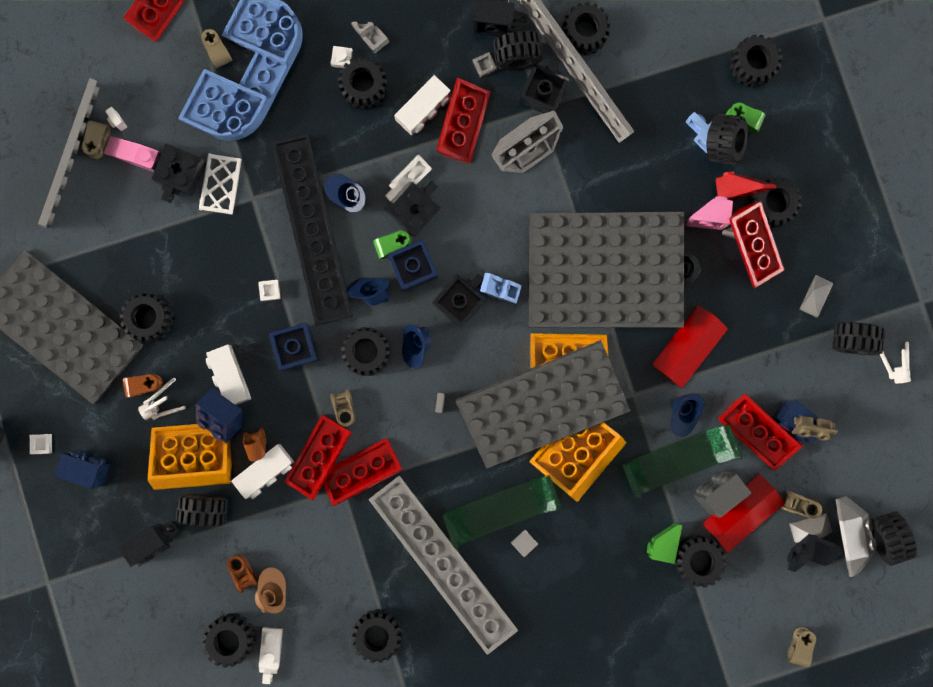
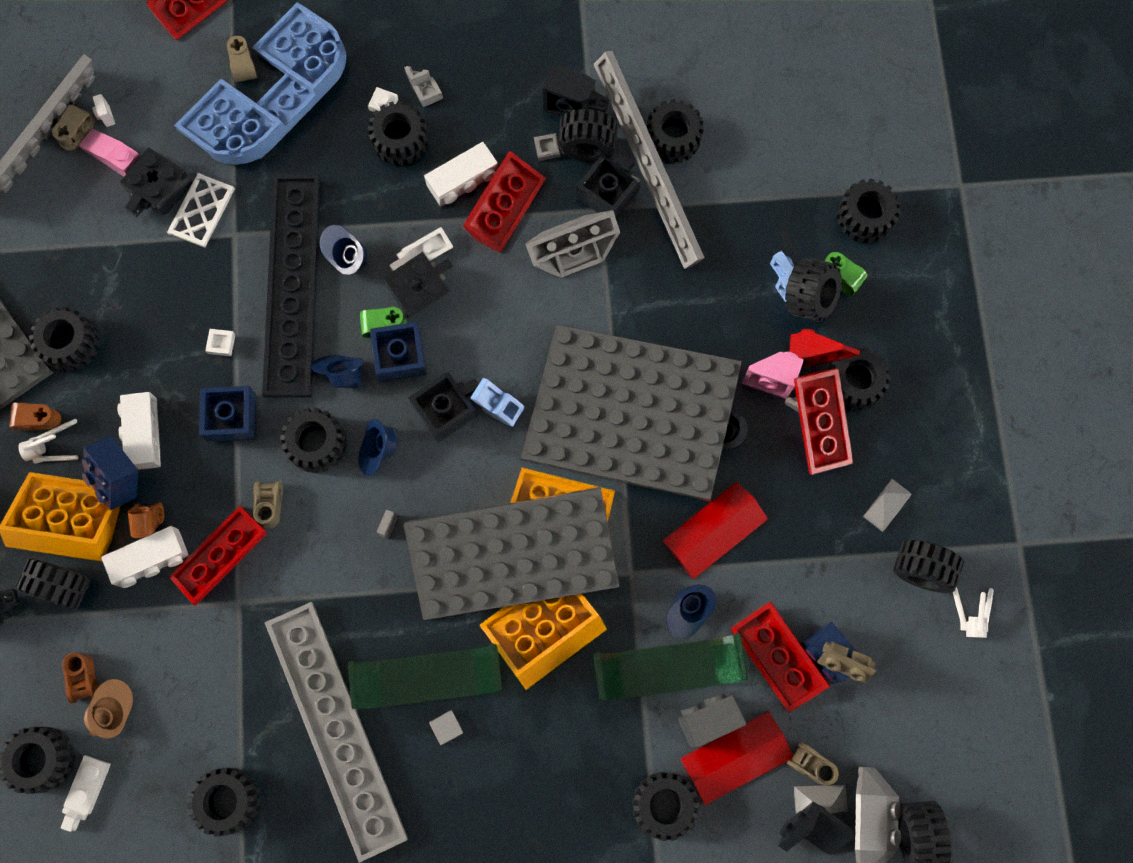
camera: 15 degrees right, 10 degrees down
red slope [323,438,403,507] -> none
bright green slope [647,523,682,564] -> none

